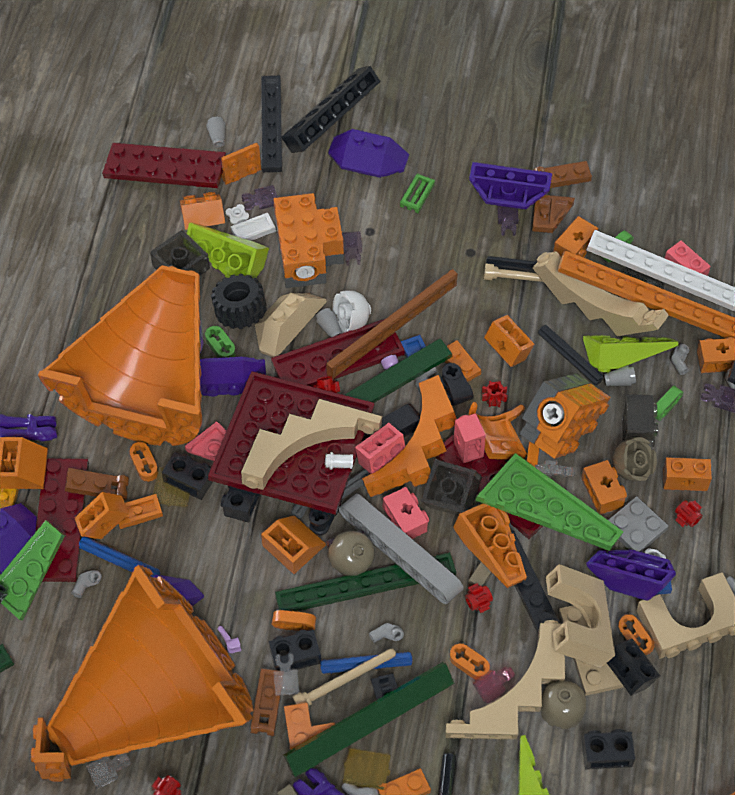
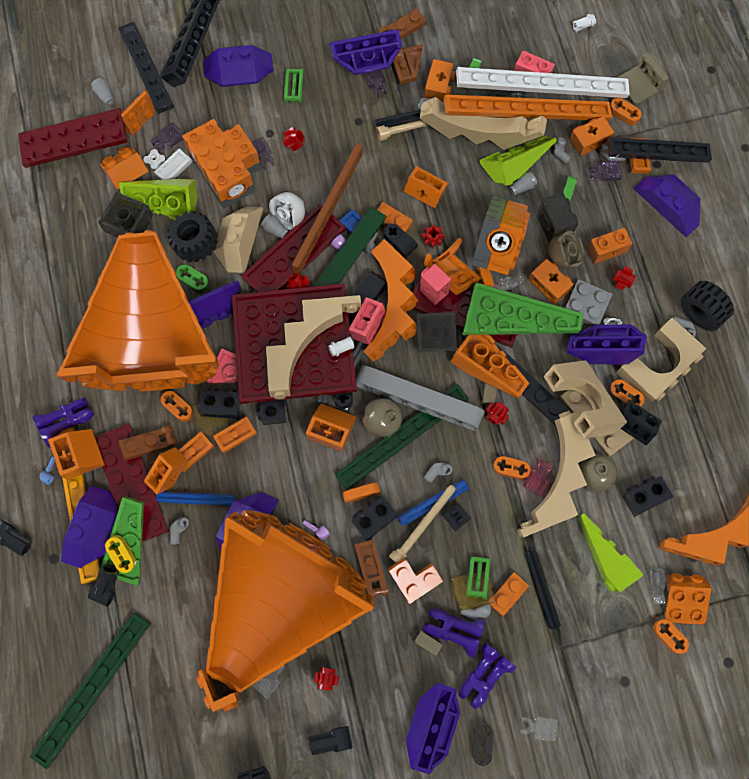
camera: 25 degrees left, 15 degrees up
clear plate [273,653,299,696] -> none
dark green tile [283,662,455,777] -> none
coral brick [383,487,429,539] -> none
black axle [538,325,604,385] -> none
none -> yellow beam [105,535,136,573]
none -> orange plate [213,416,257,454]
none -> red gear [283,127,305,151]
none -> bright green tile [466,556,491,599]

